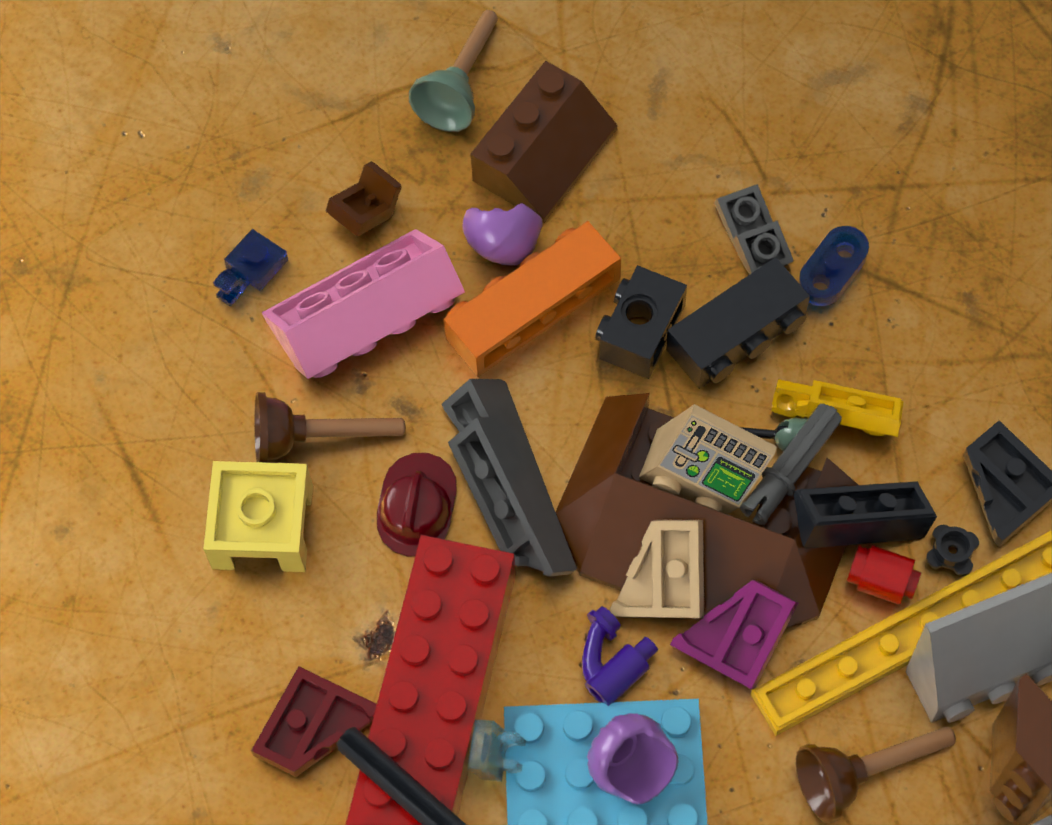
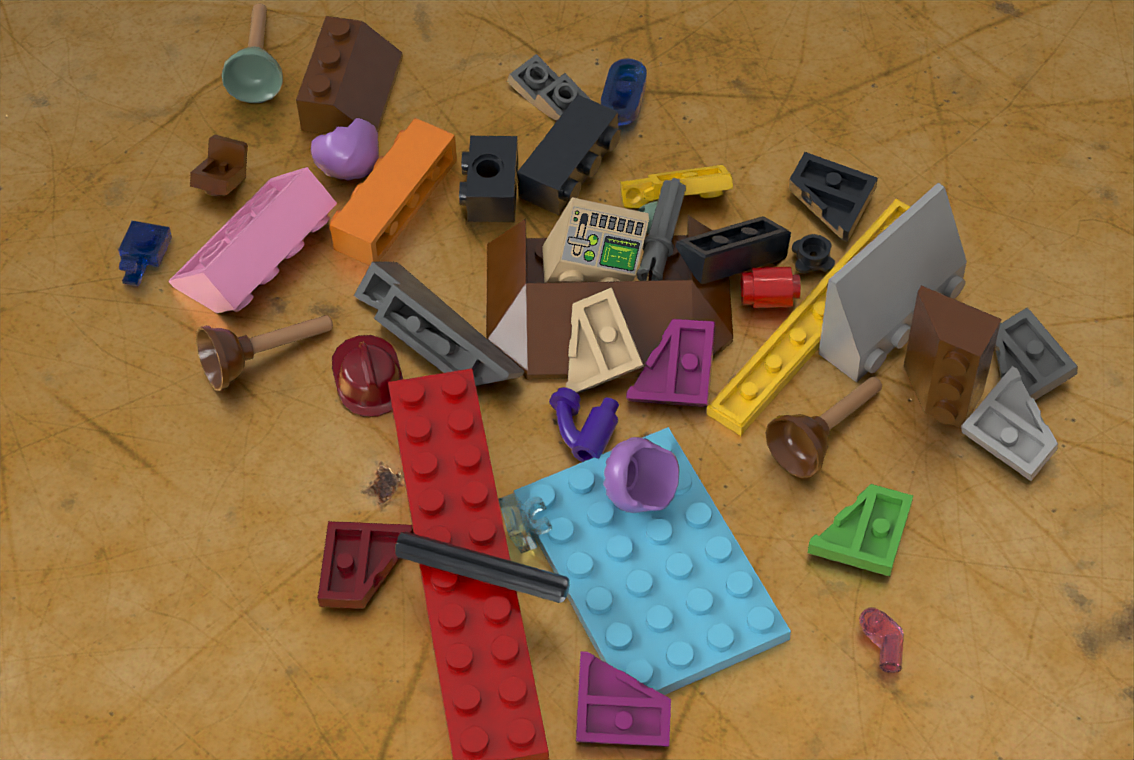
camera: 25 degrees left, 10 degrees down
light yellow panel [203,461,313,572] -> none

